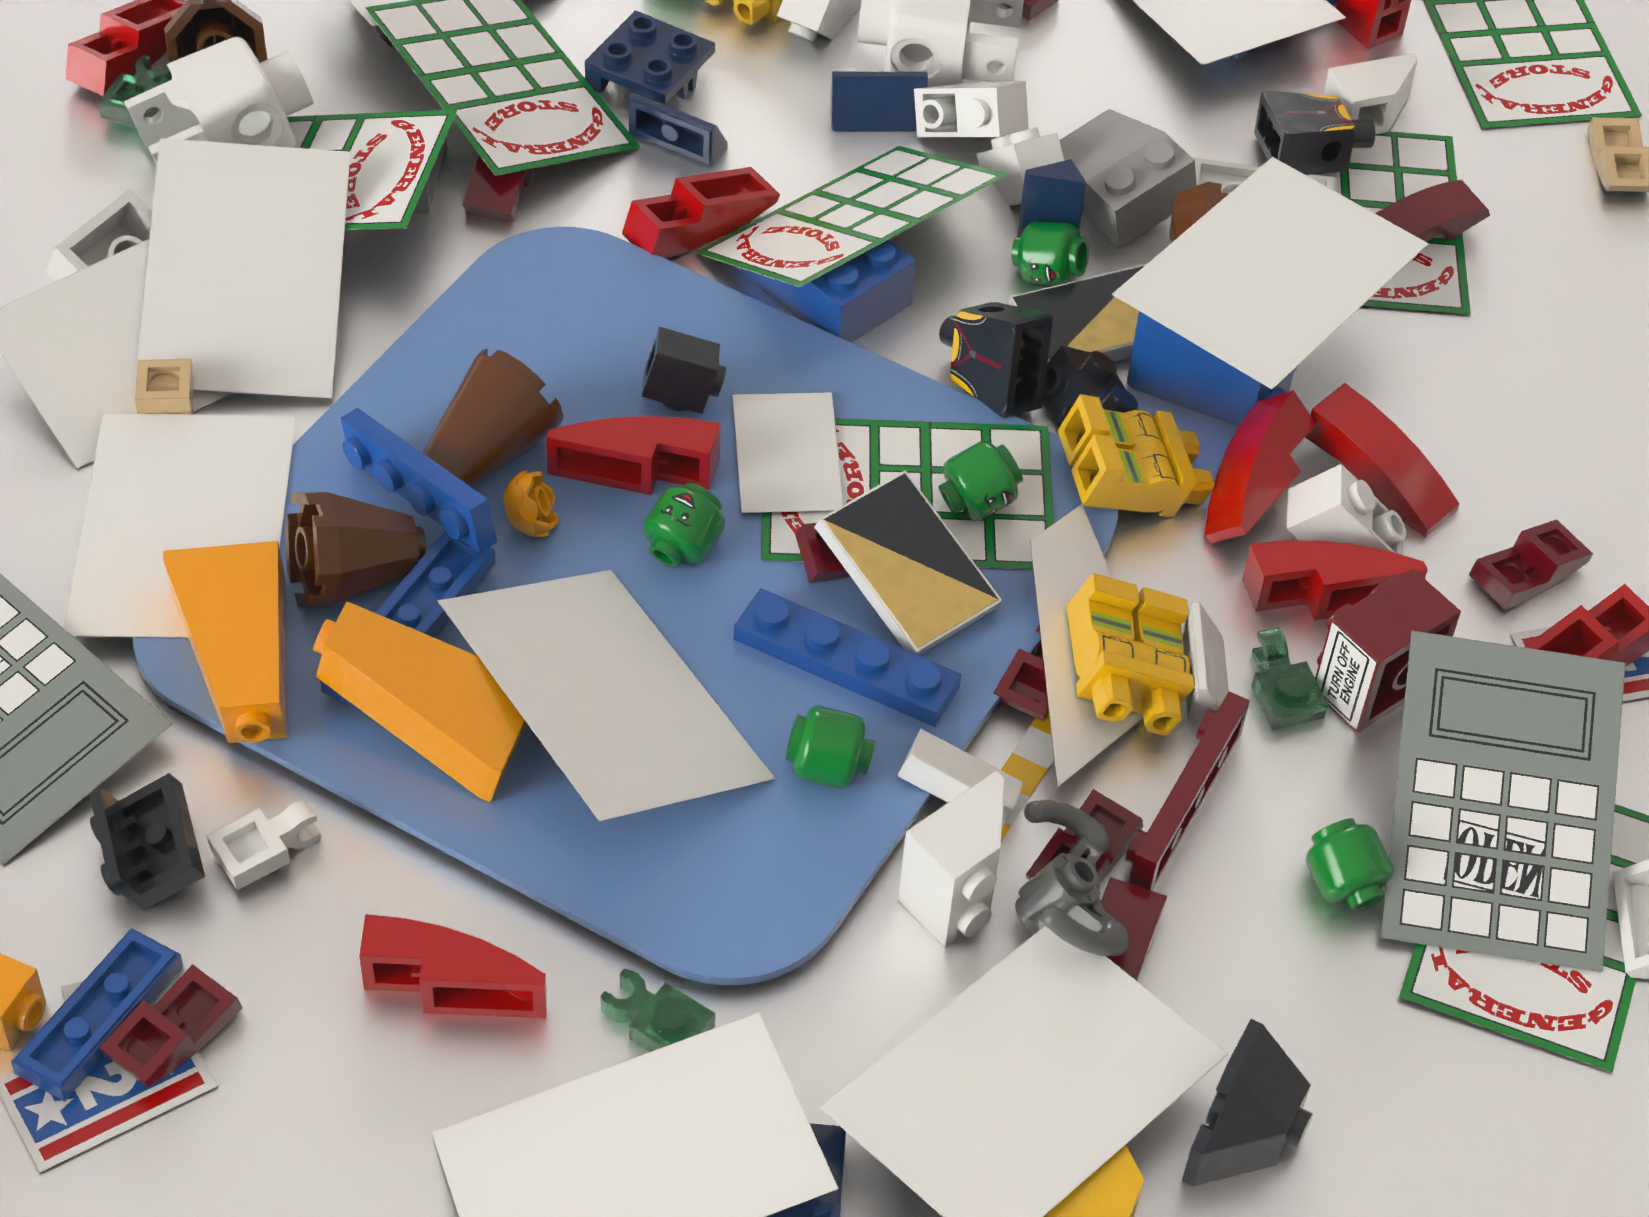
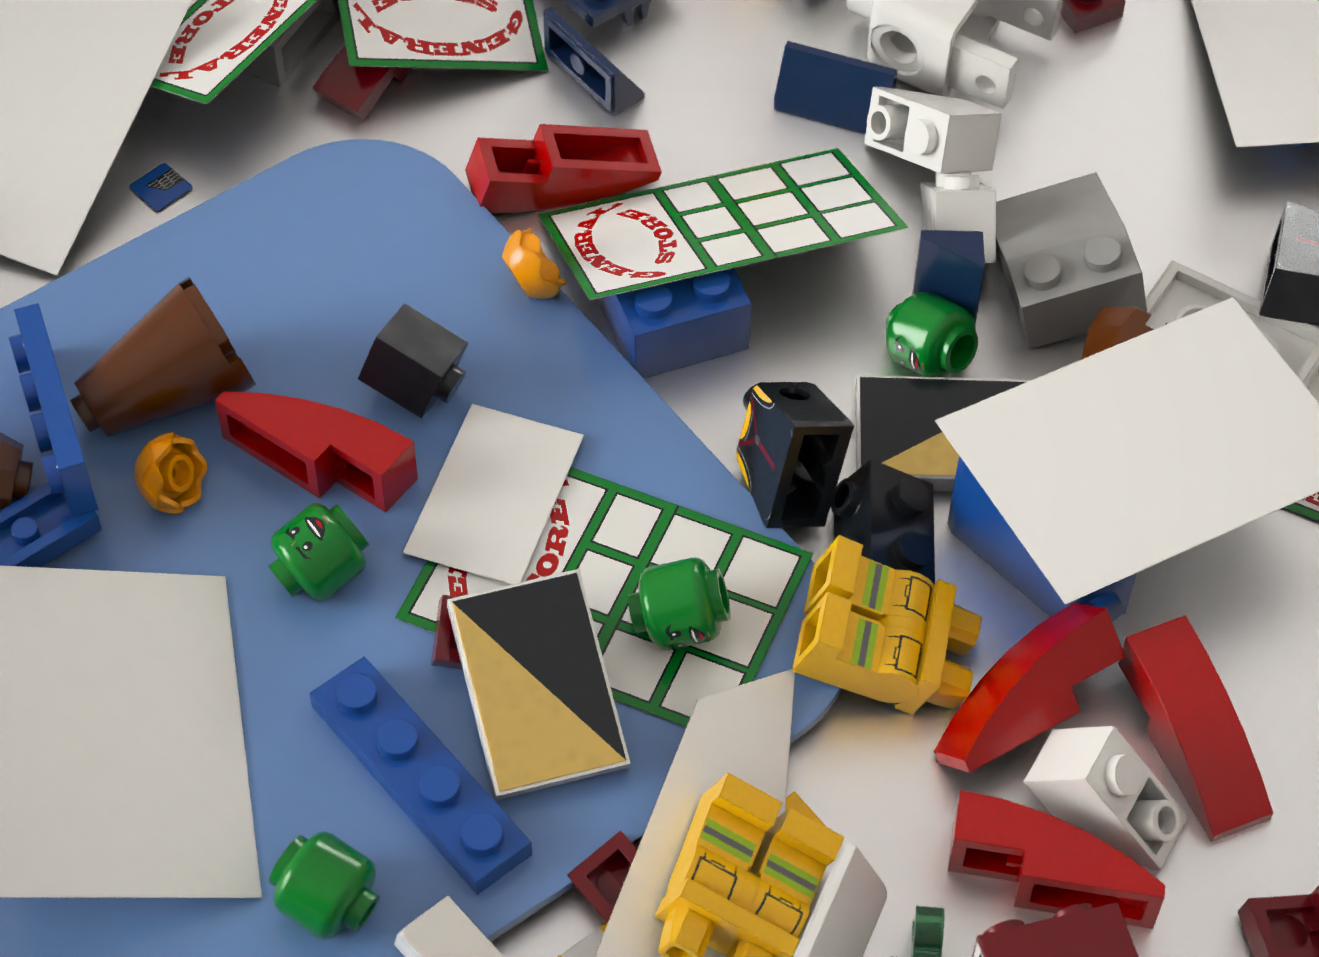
camera: 25 degrees right, 5 degrees up
none -> blue sticker [129,163,192,211]
none -> light orange plate [502,227,567,299]

